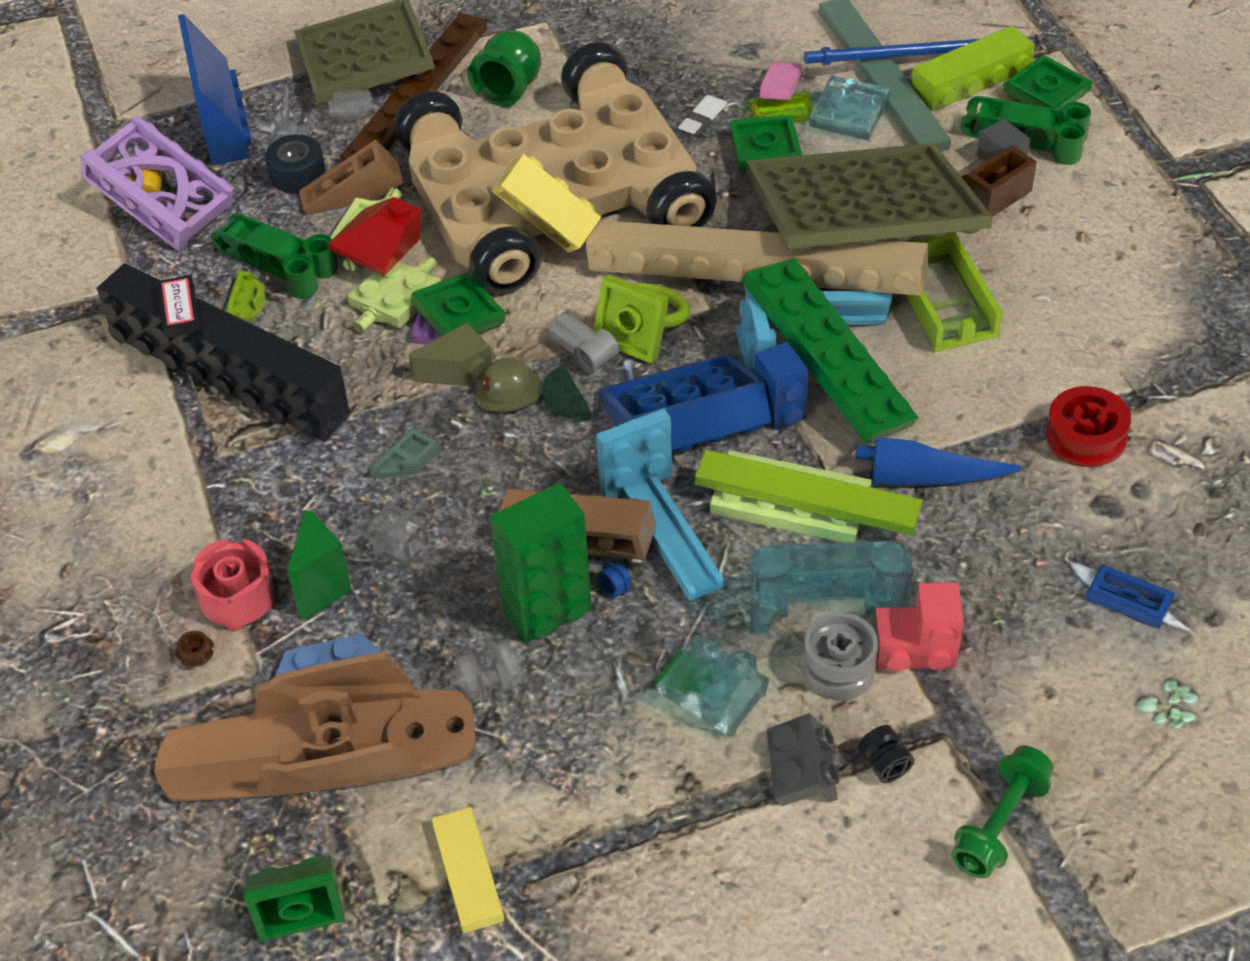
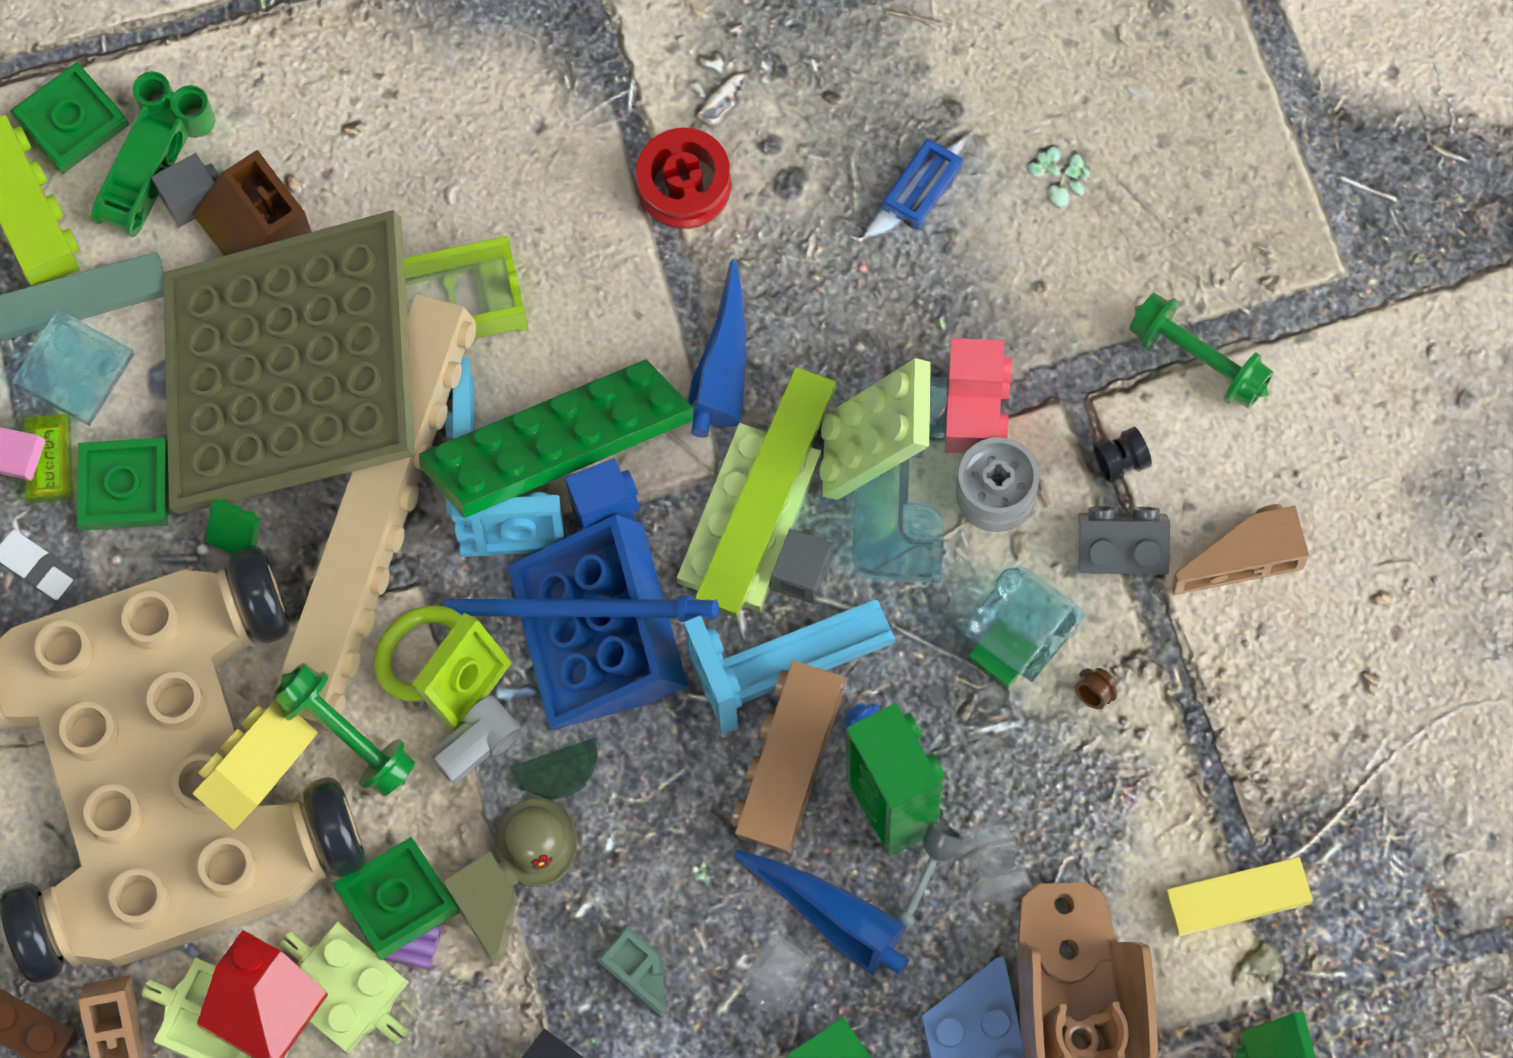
camera: 85 degrees left, 20 degrees up
none -> green piece [205,499,261,554]
none -> green piece [272,663,414,796]
none -> blue bar [442,595,719,622]
none -> blue piece [734,849,909,975]
none -> dark grey brick [771,528,832,604]
none -> yellowish green plate [820,358,930,500]
none -> hinge [897,822,963,929]
none -> reddish brown plate [1075,668,1118,709]
none -> medium nougat slope [1172,504,1309,595]

